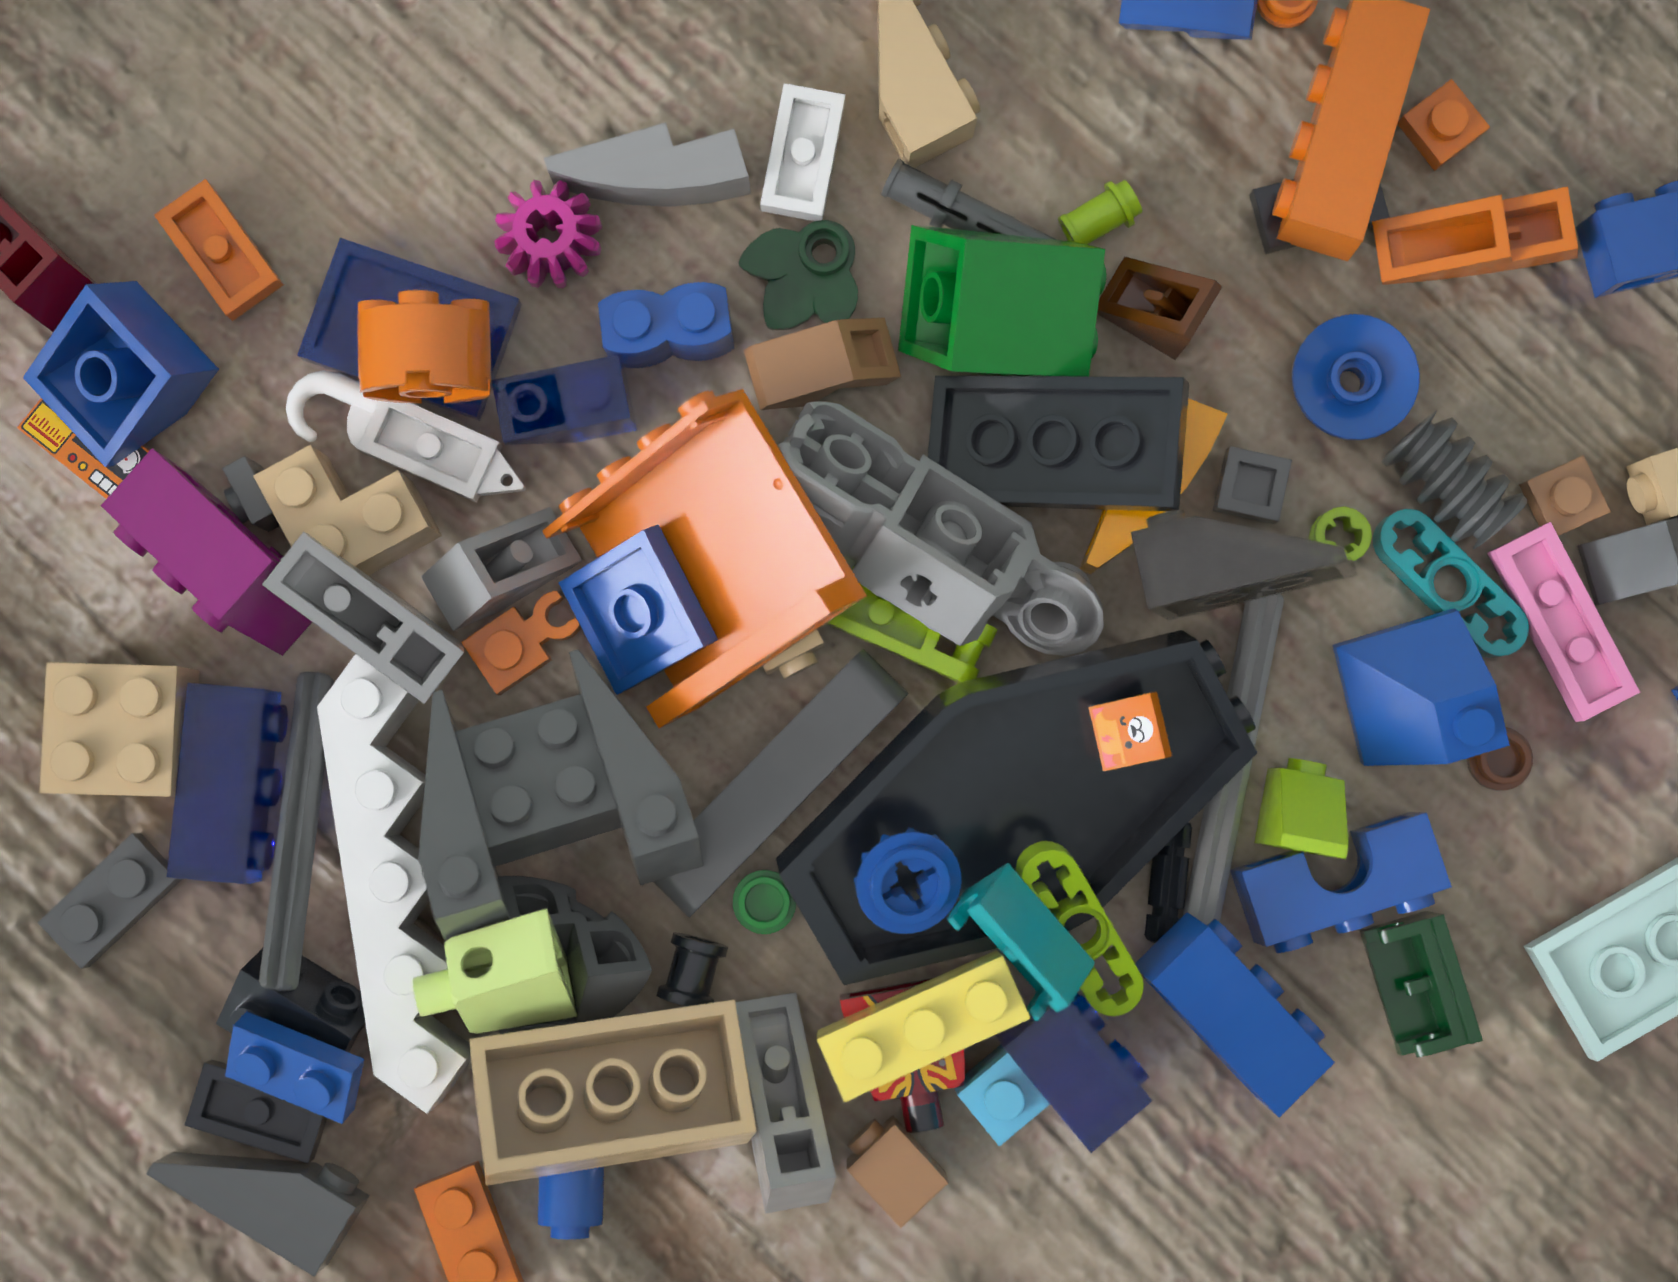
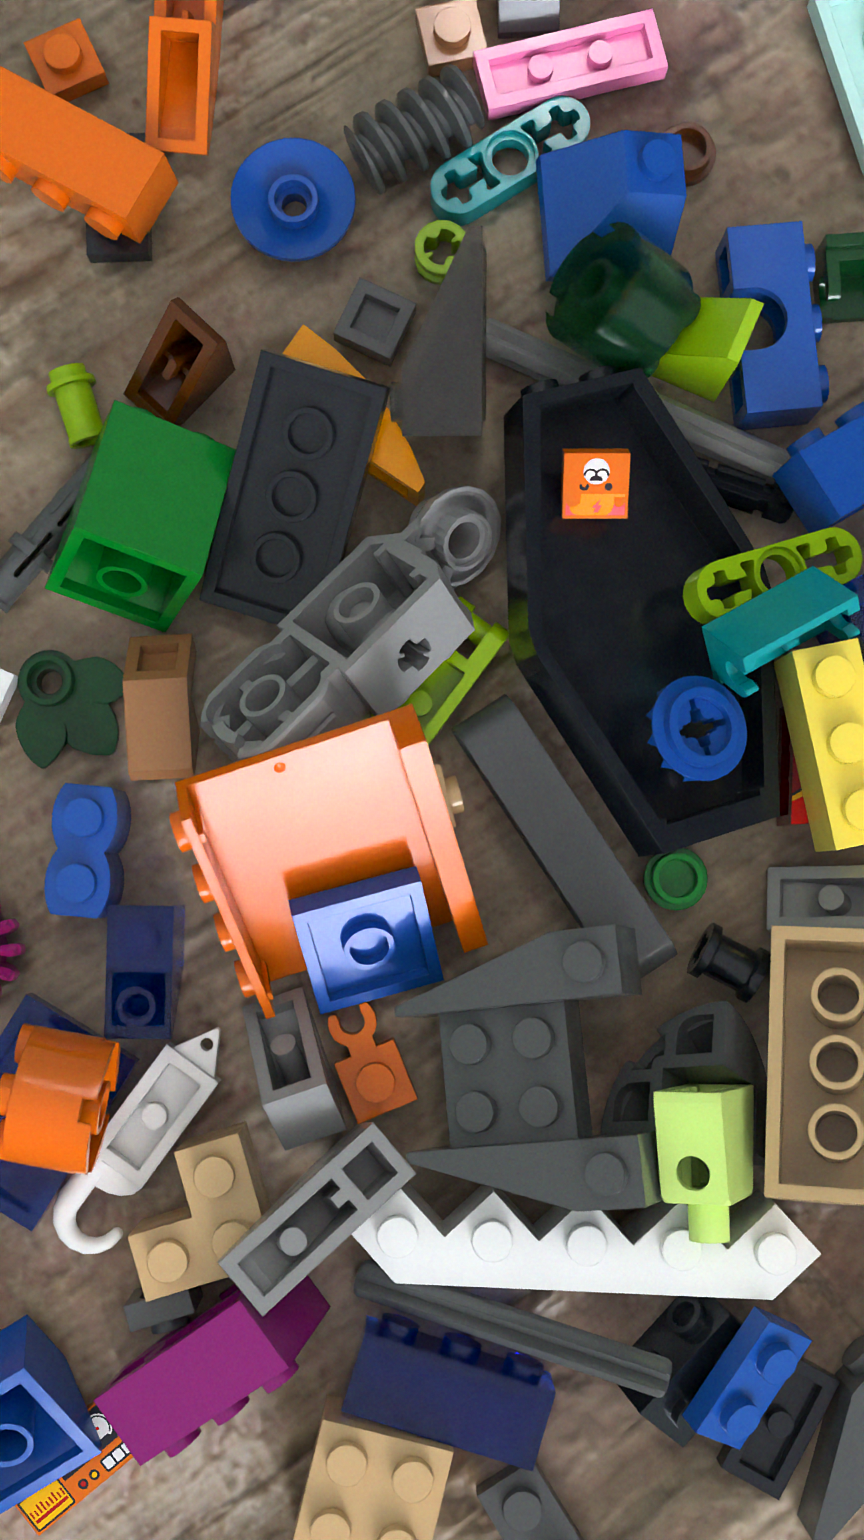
camera: 85 degrees left, 0 degrees up
none -> clear green brick [546,222,701,378]

